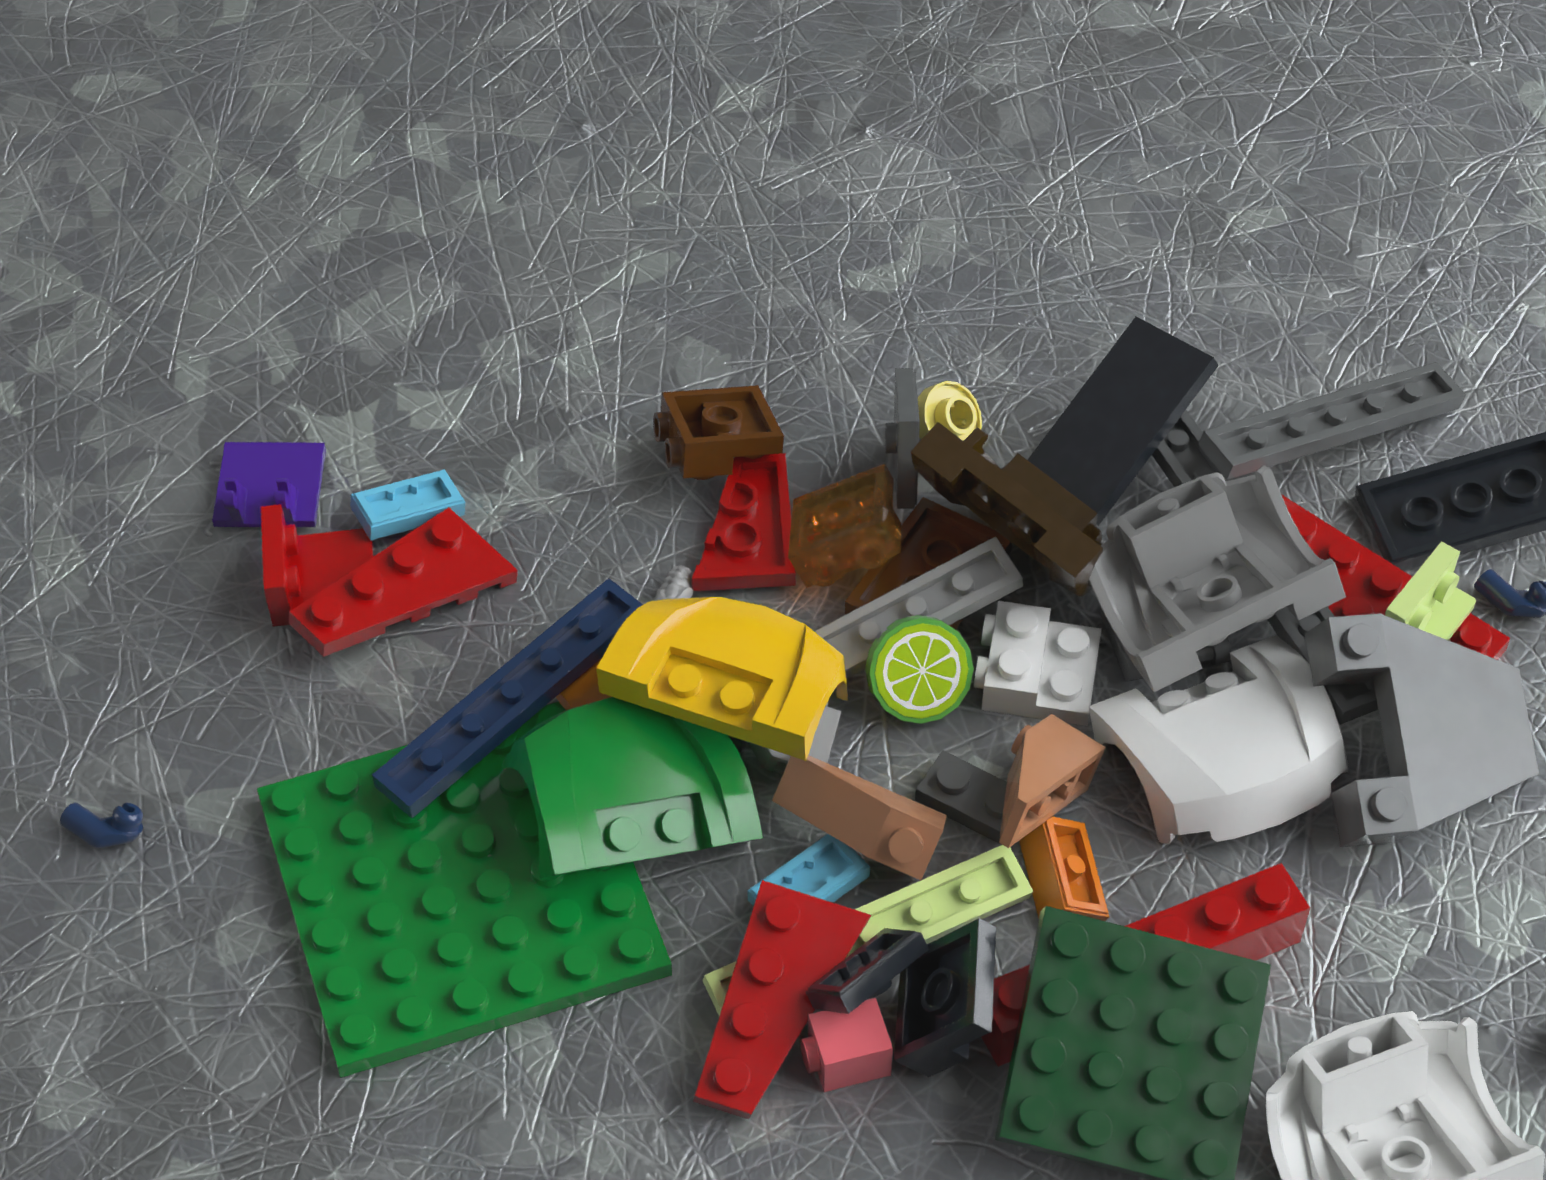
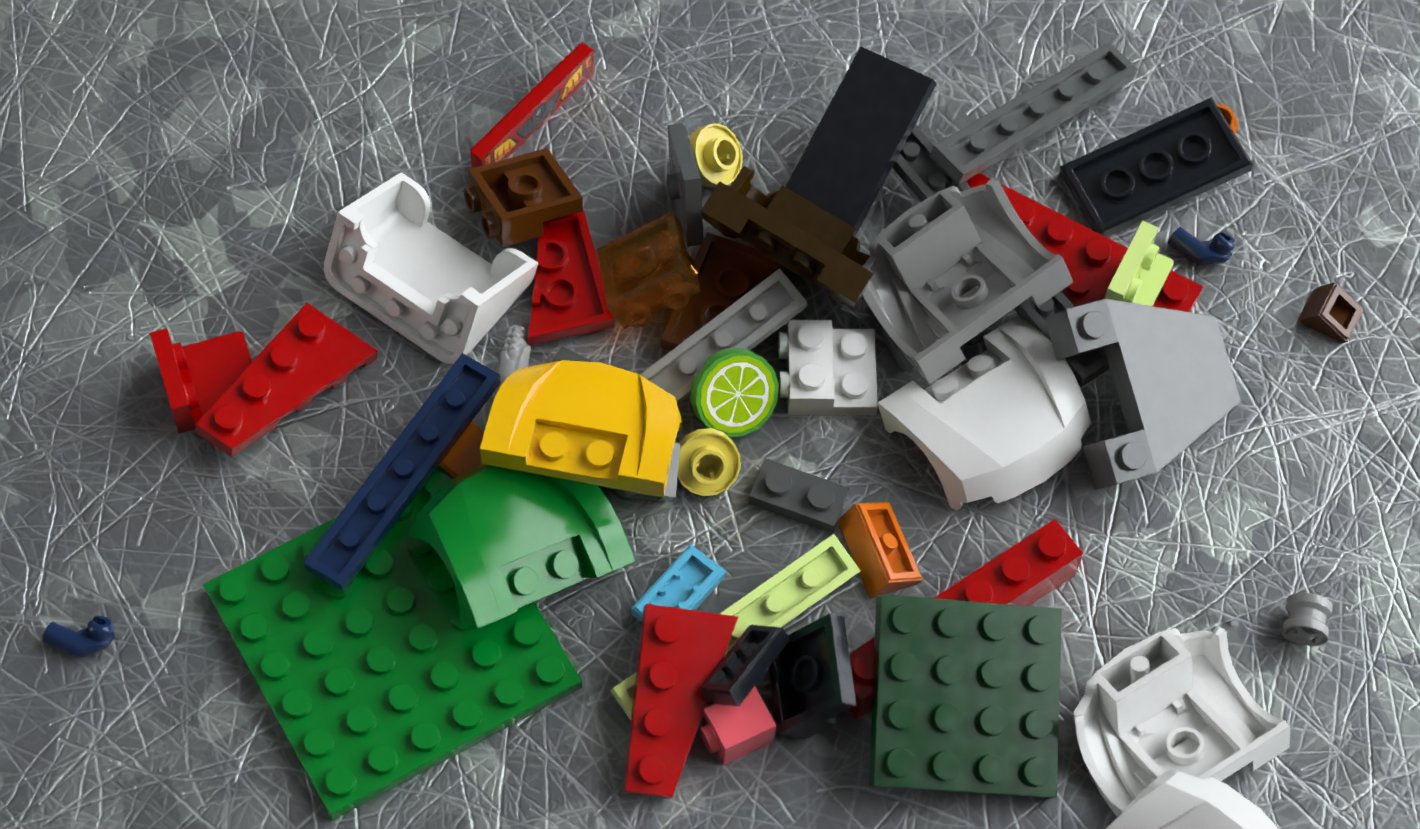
camera: 15 degrees left, 10 degrees up
dark purple plate [212,442,326,528] -> none
medium azure plate [350,469,466,541] -> none
nougat slope [772,755,947,880] -> none
nougat slope [999,714,1106,848] -> none
none -> white windscreen [324,173,538,364]
none -> red tile [470,42,594,168]
none -> light yellow plate [678,428,741,496]

